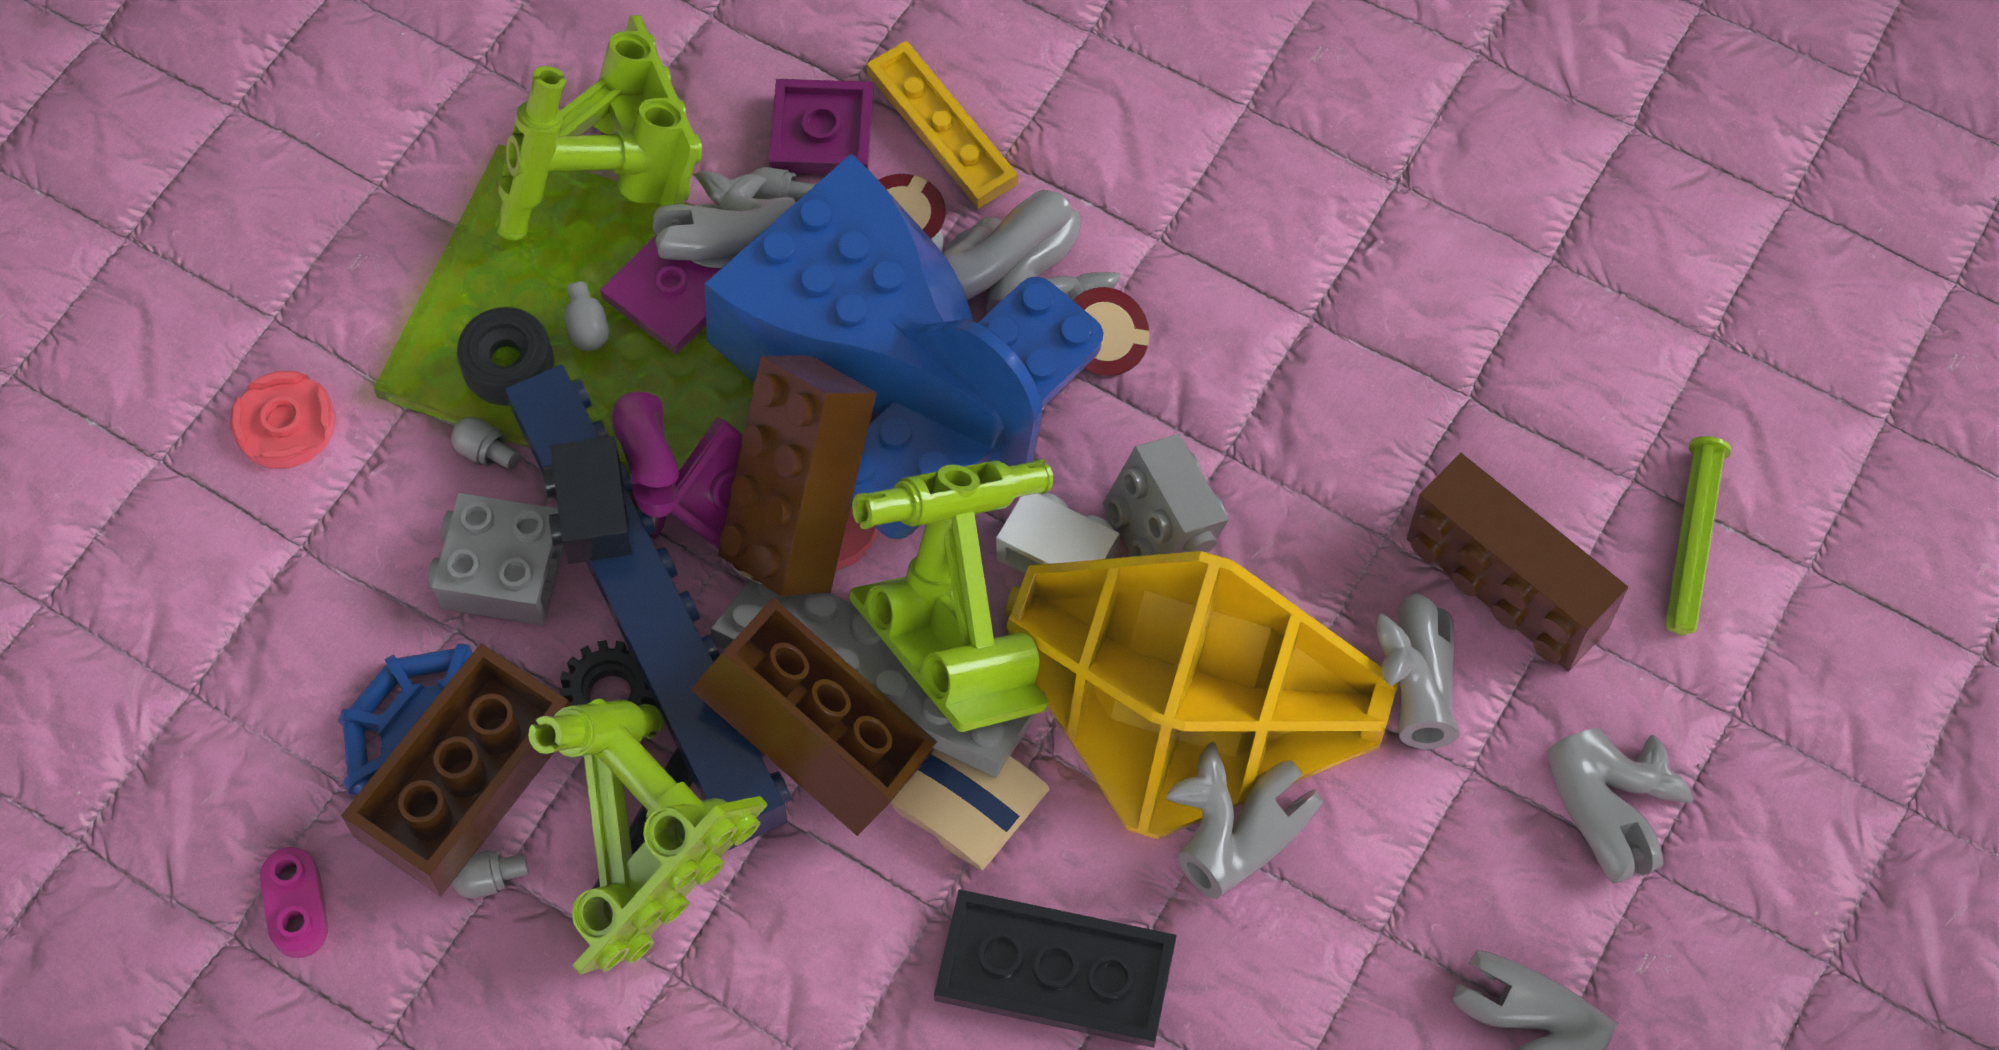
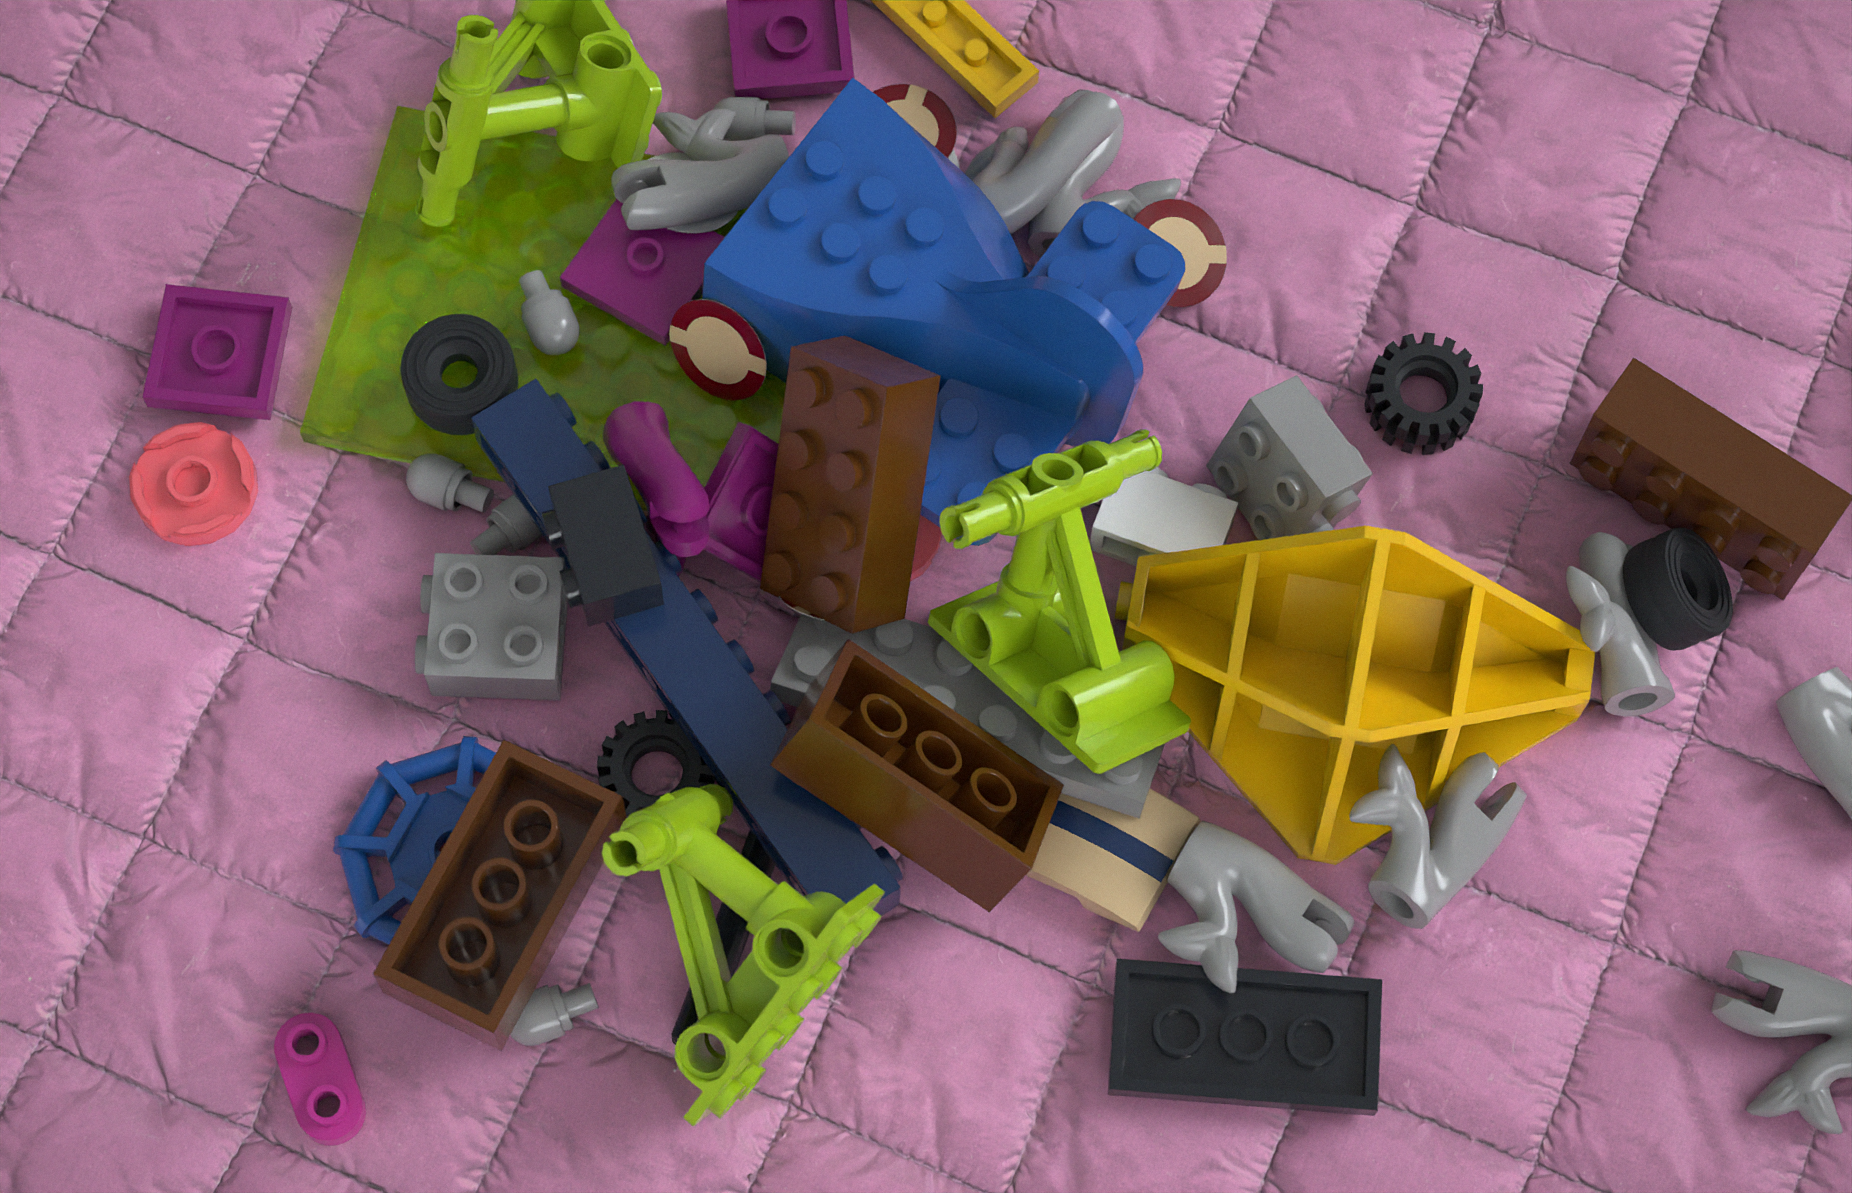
camera: 10 degrees left, 5 degrees up
none -> magenta plate [142,284,292,420]
none -> light grey cylinder [470,494,542,555]
none -> sticker [670,299,767,401]
none -> light grey piece [1158,821,1355,993]
none -> black tyre [1364,332,1483,455]
none -> black tyre [1623,528,1733,651]

